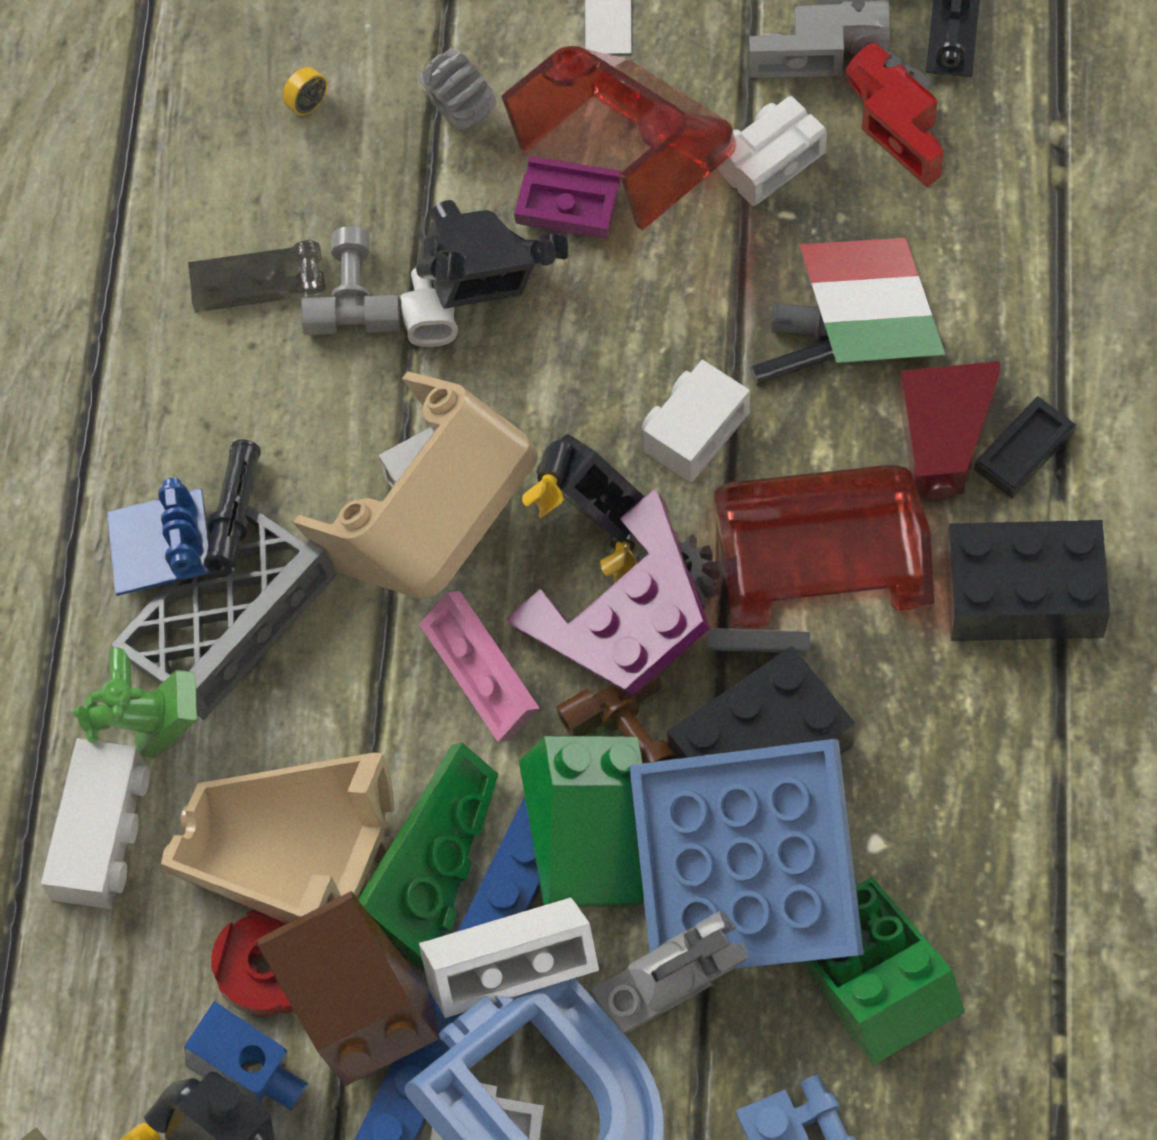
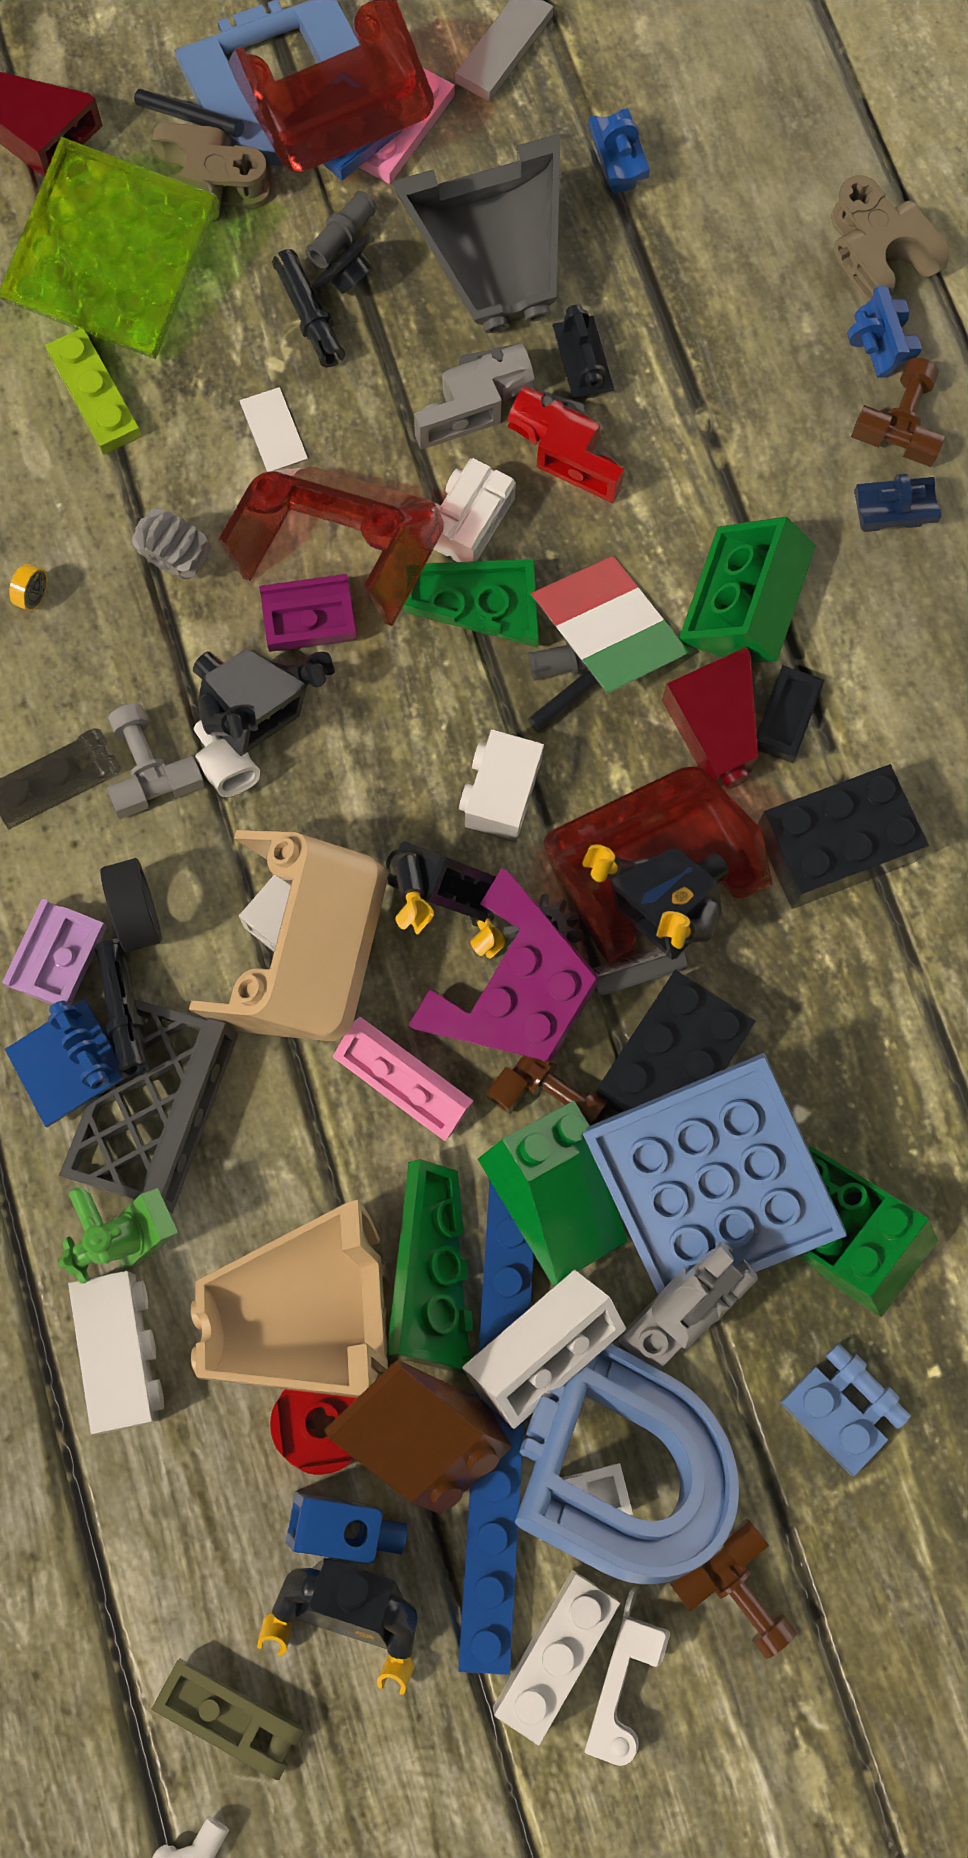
camera: 30 degrees left, 10 degrees up
none -> lavender plate [2,899,107,1005]
none -> black tyre [100,858,162,952]
none -> green wing [401,559,539,648]
none -> black torso [582,844,729,960]
none -> green slope [679,516,816,663]

